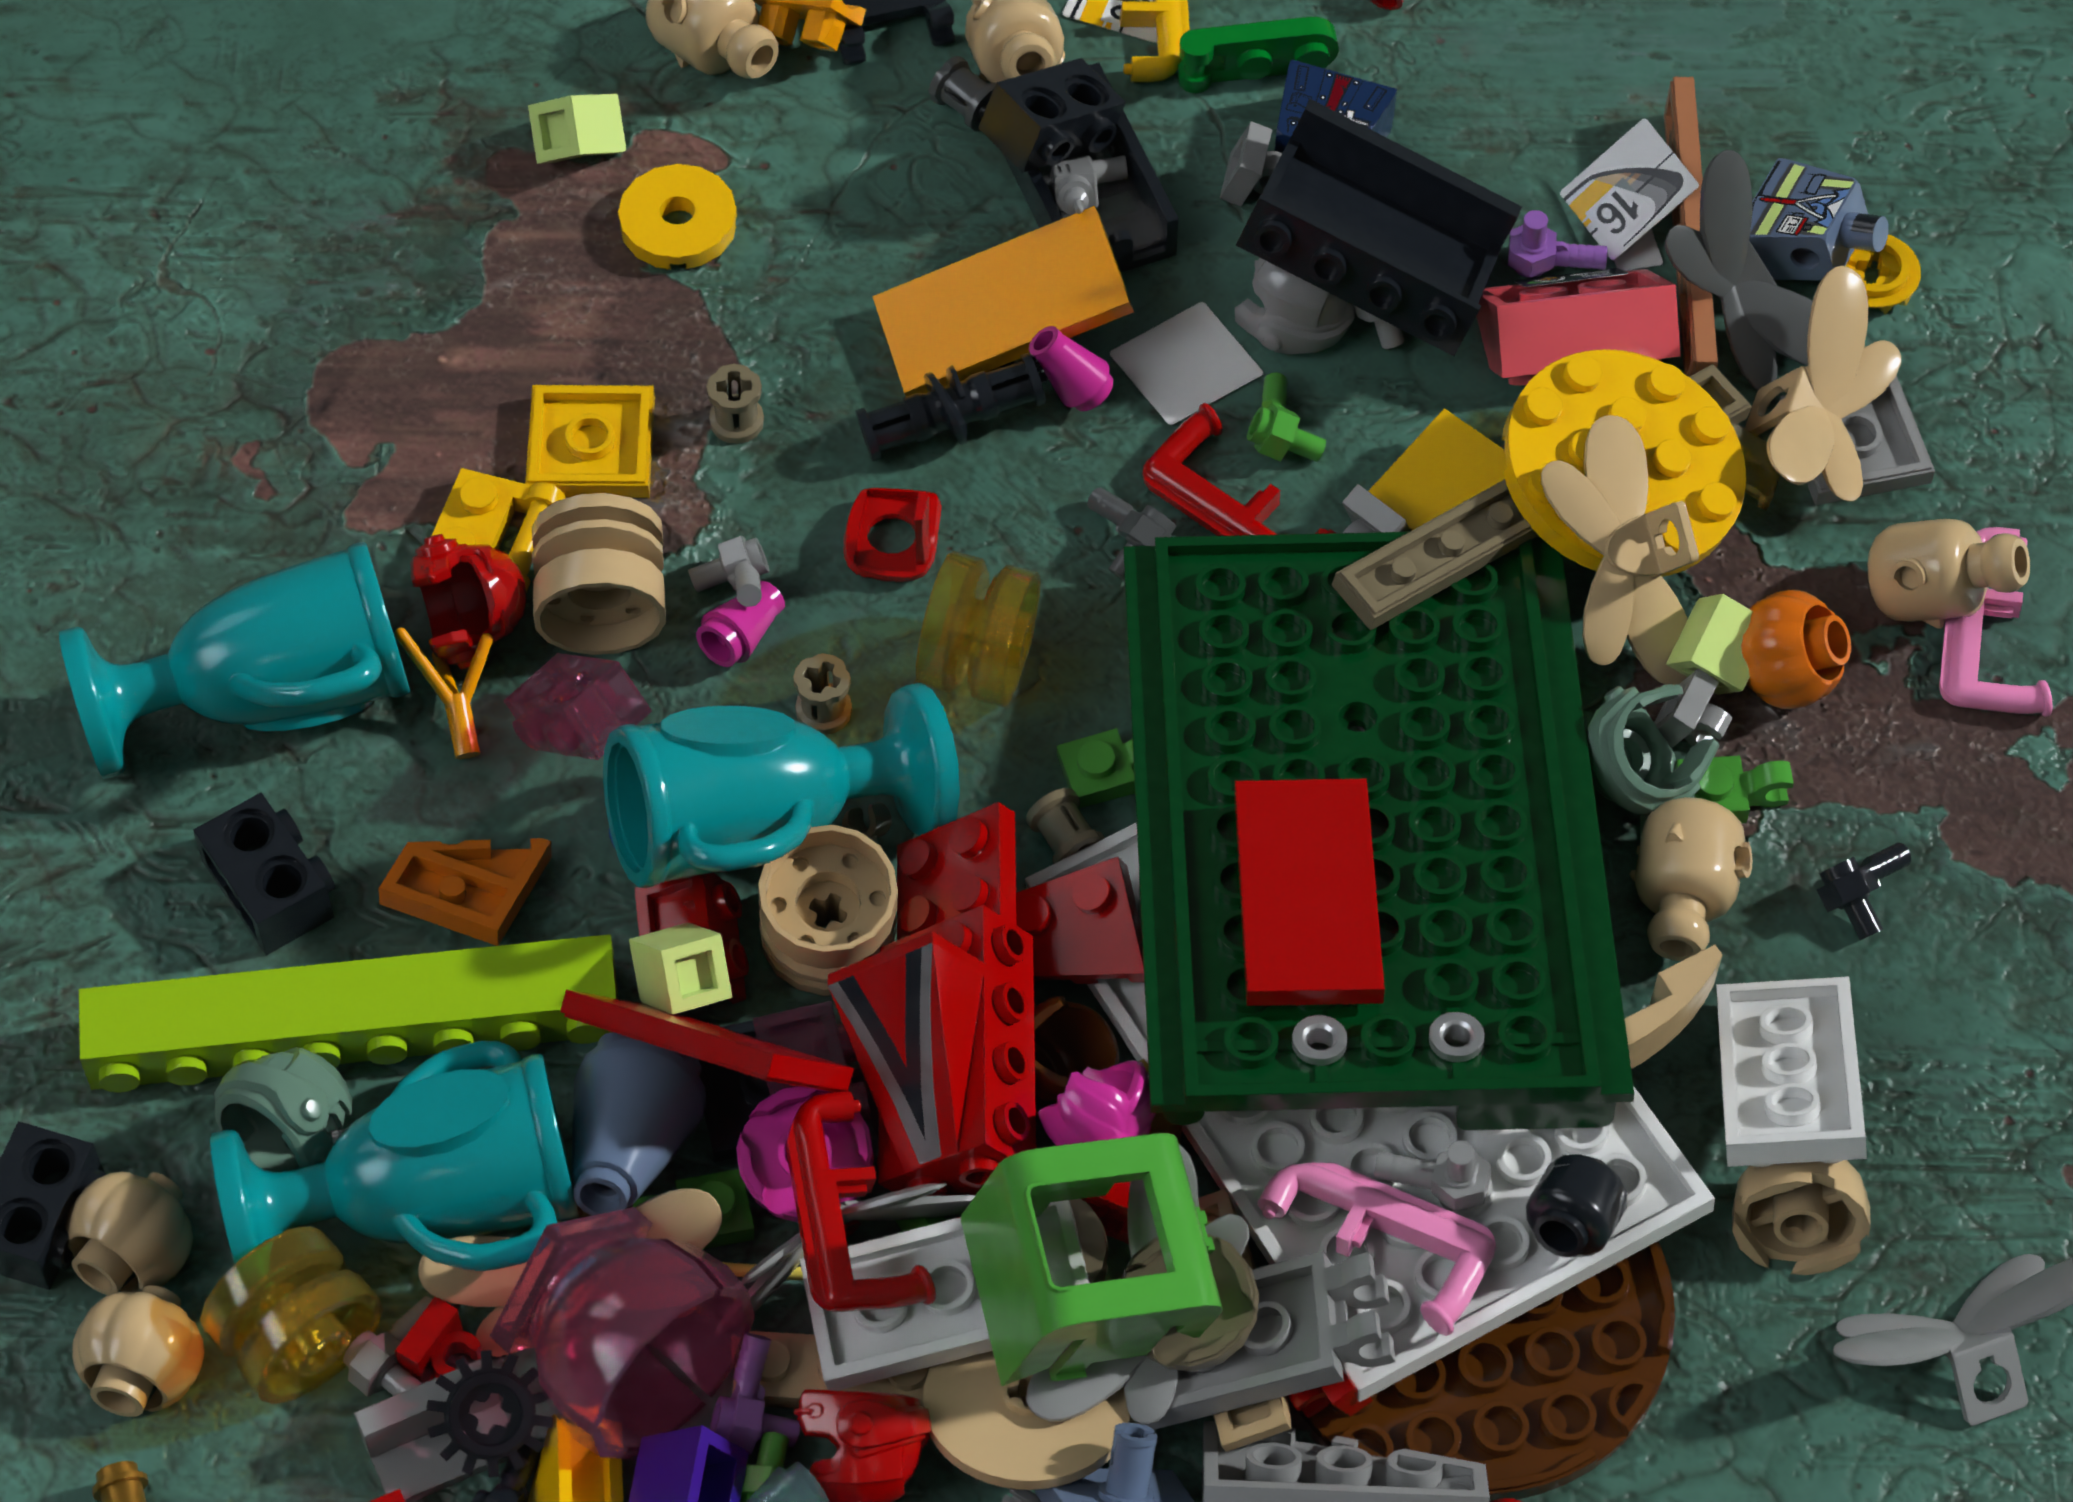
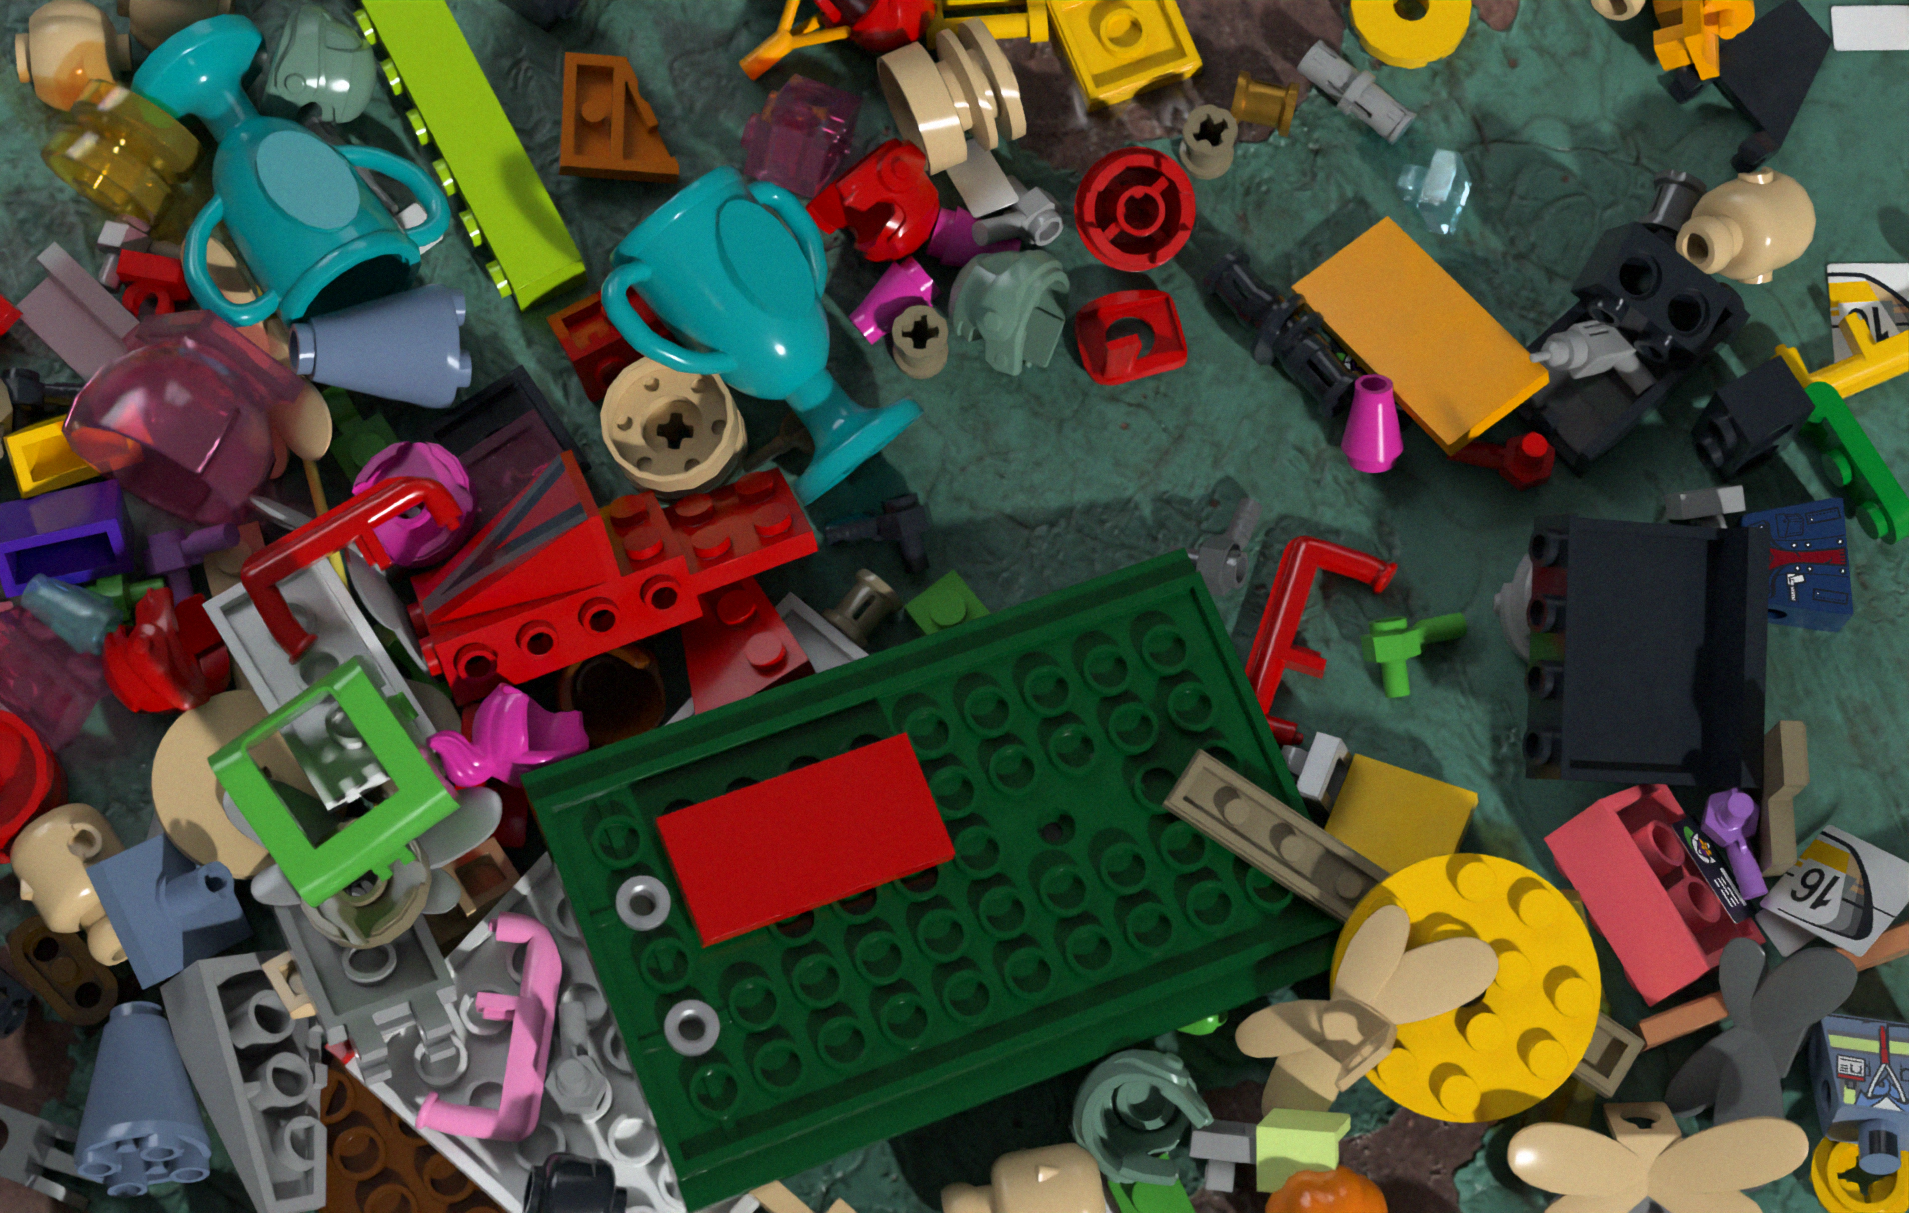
camera: 70 degrees right, 15 degrees up
black gear [426,1350,553,1478] -> none
red tile [560,989,854,1092] -> none
yellowish green panel [629,923,733,1015] -> none
clear yellow wheel [916,551,1040,708] -> none
white sticker [1110,302,1263,425] -> none
none -> red helmet [806,137,940,262]
none -> black piece [824,492,934,574]
none -> dark pink cone [848,256,942,345]
none -> white sticker [945,139,1019,218]
none -> sand green helmet [948,250,1070,376]
none -> red cone [1074,146,1196,272]
none -> pearl gold bush [1230,70,1300,137]
none -> light grey pin [1296,40,1417,145]
none -> clear light blue tile [1396,149,1472,236]
none -> red piece [1446,431,1556,491]
none -> black brick [1690,355,1816,484]
none -> dark tan tile [1750,720,1810,878]

